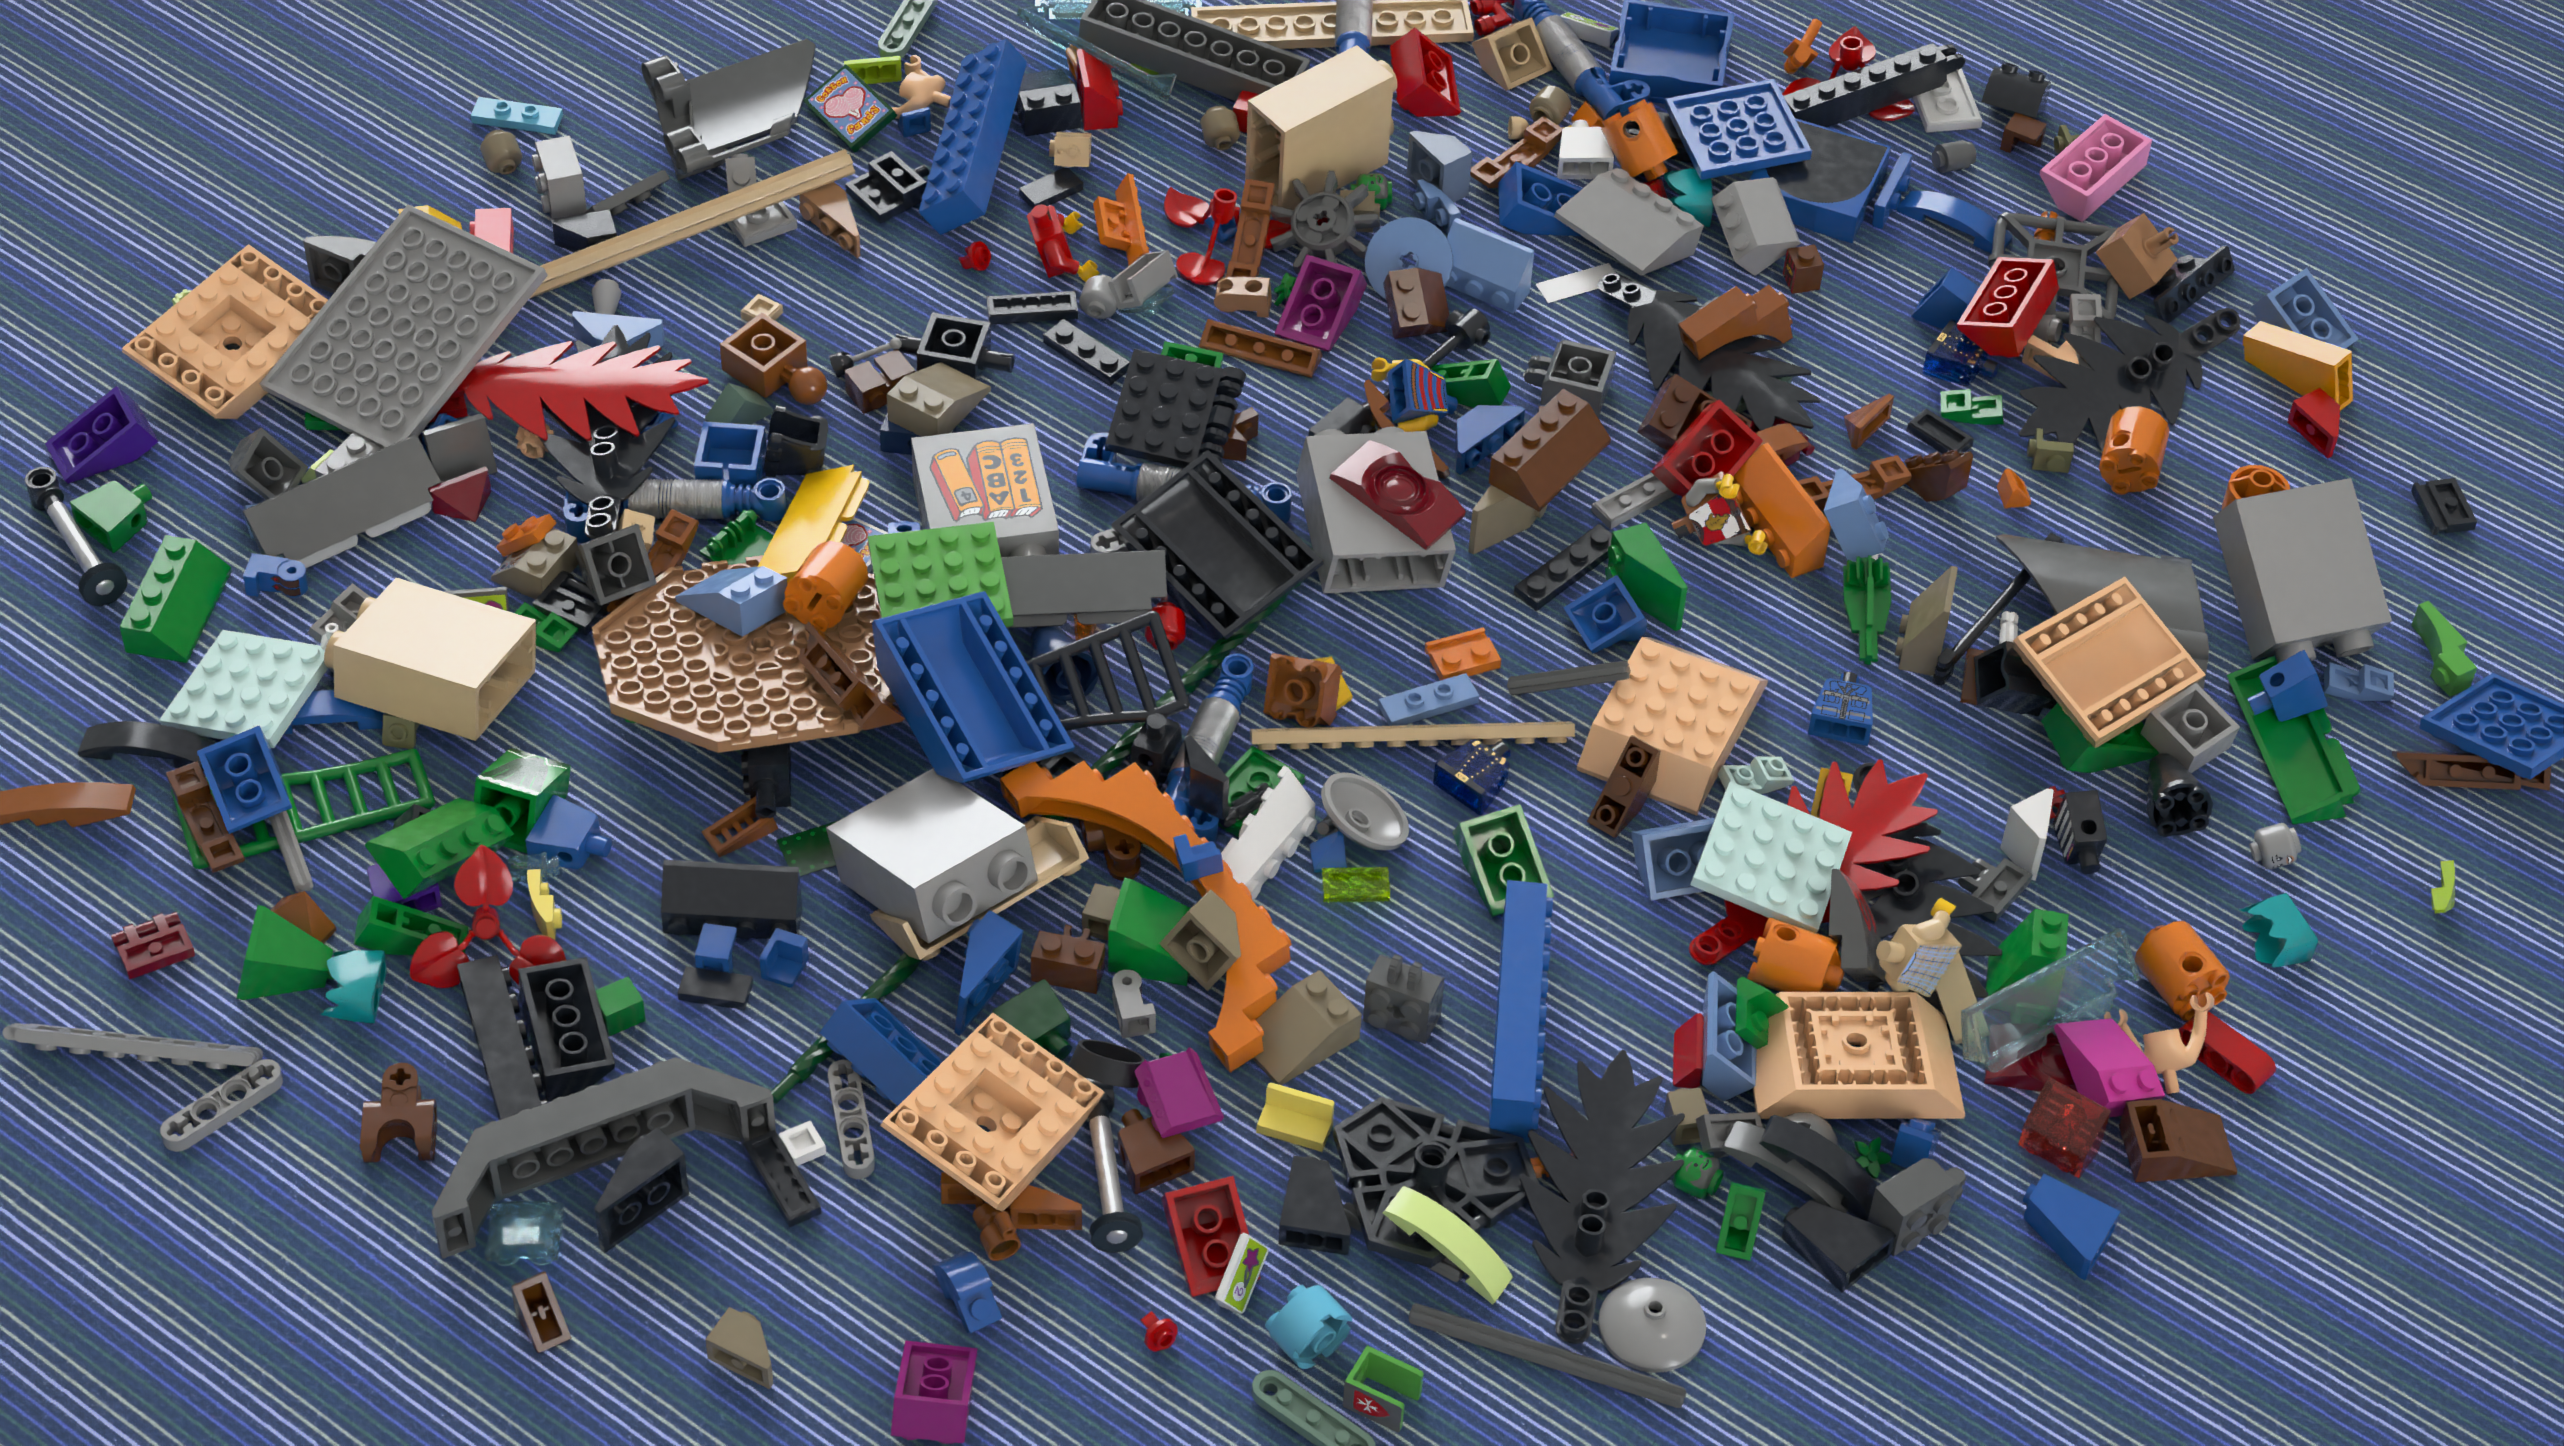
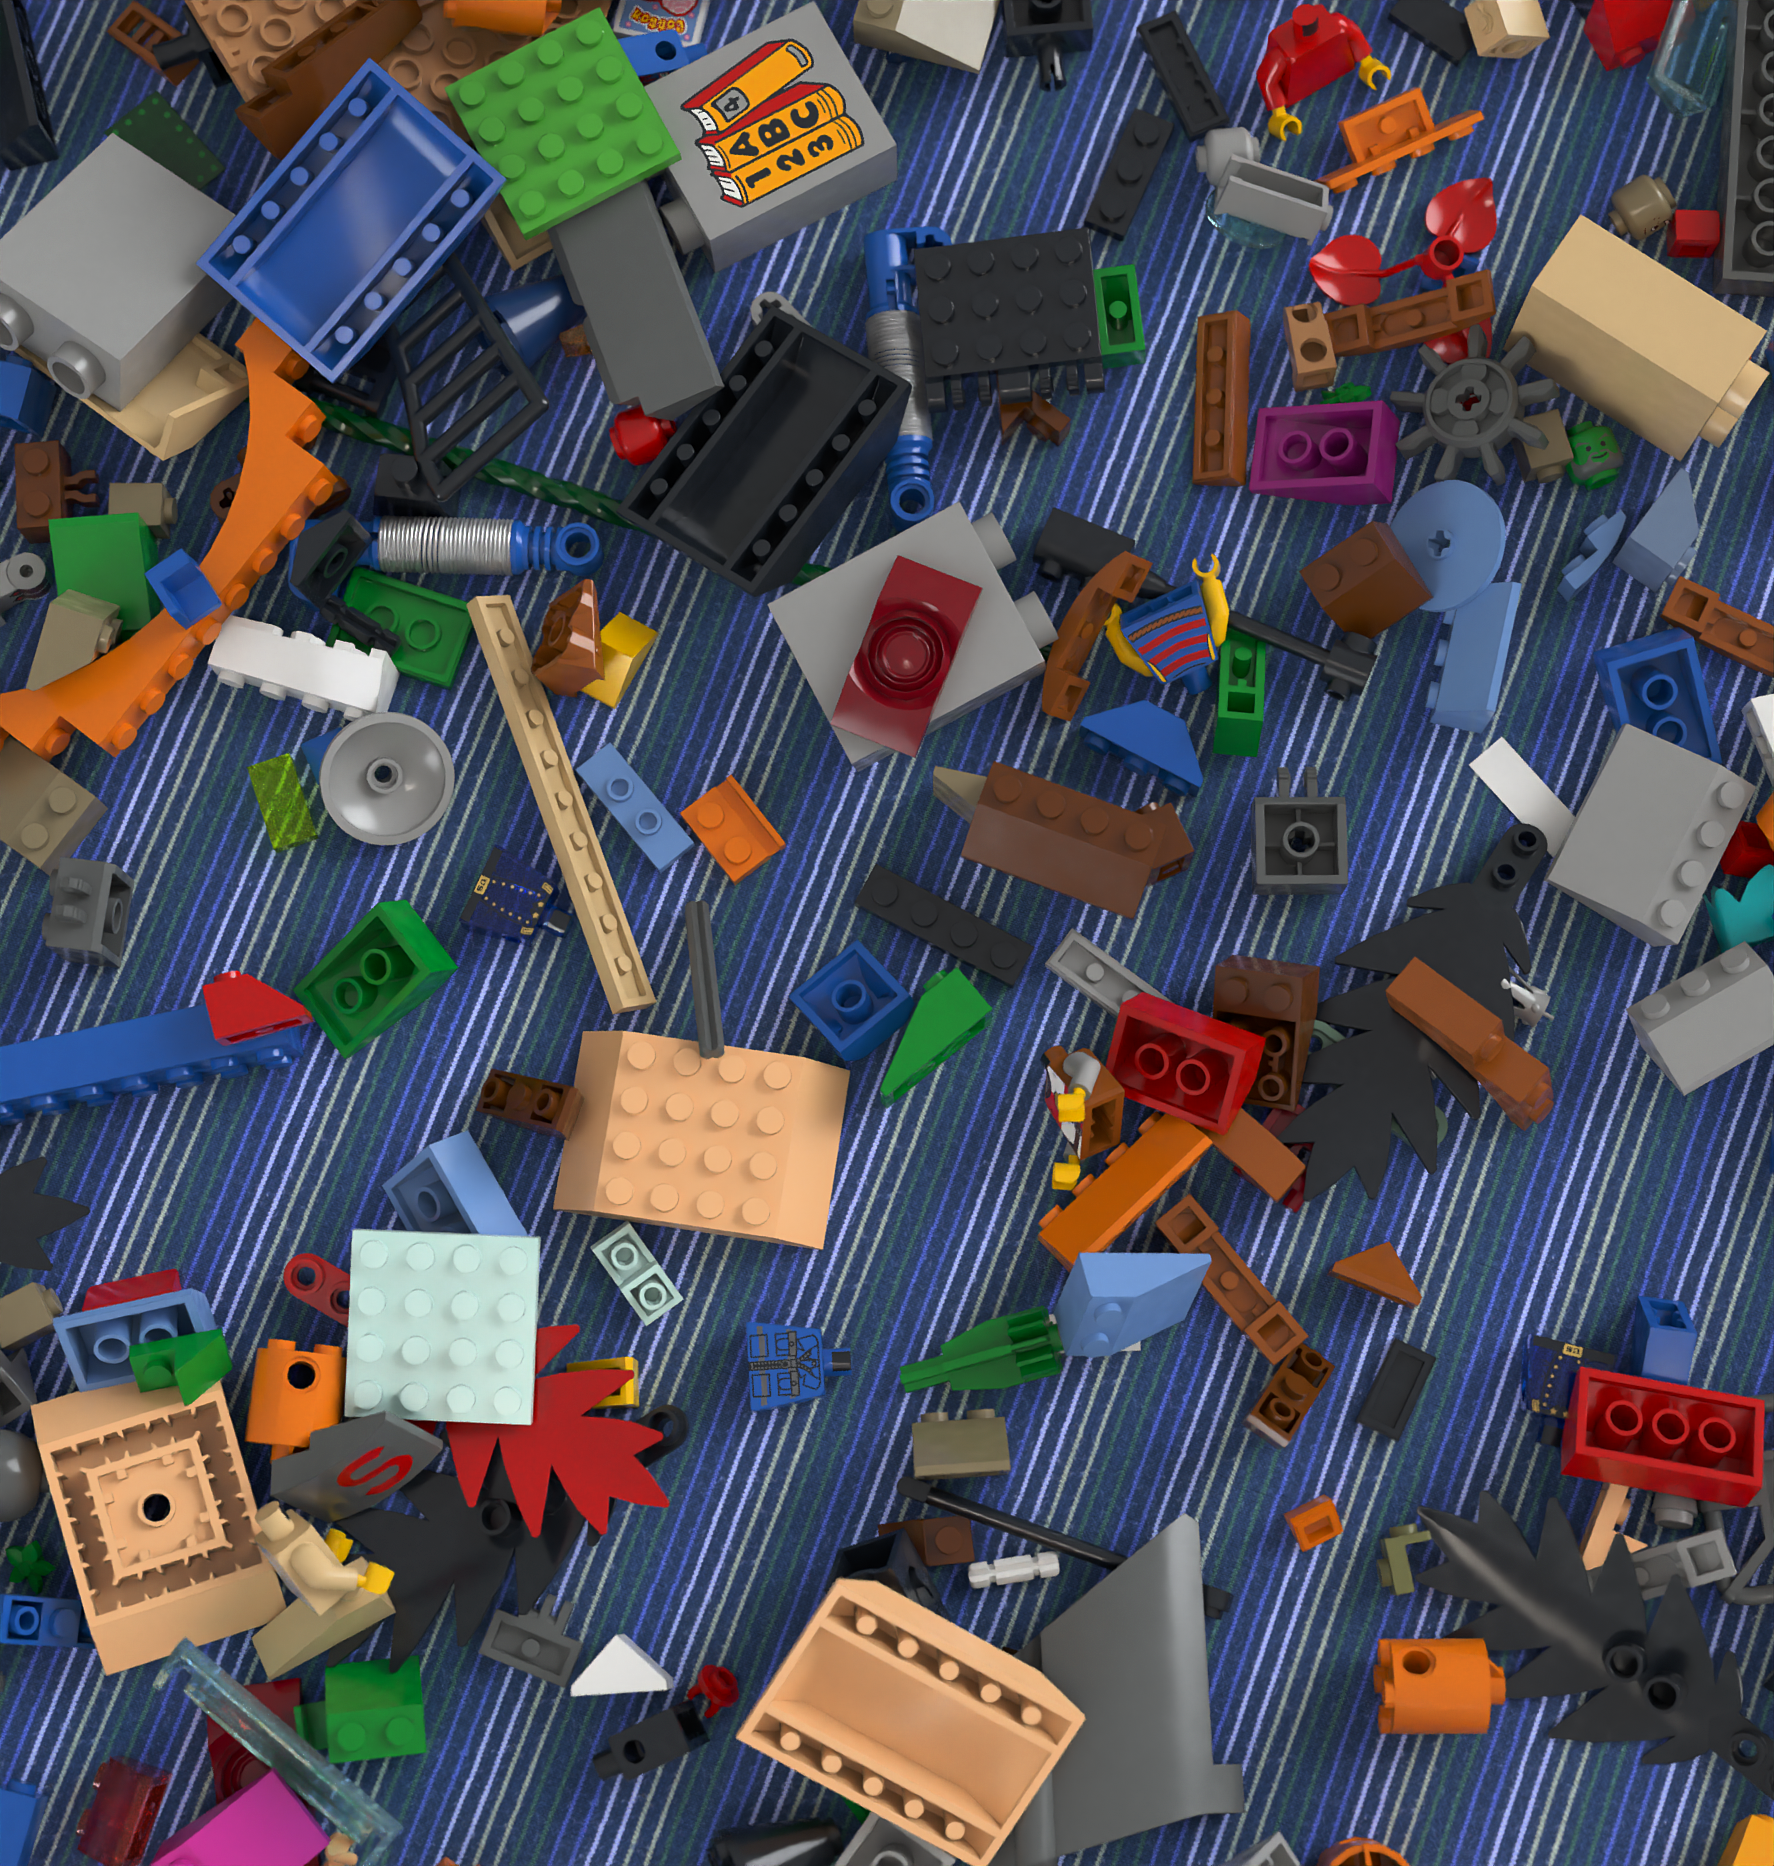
camera: 80 degrees right, 30 degrees up
reddish brown brick [1783,244,1824,294] -> none
green slope [1940,389,2004,425] -> none
none -> red slope [202,971,313,1046]

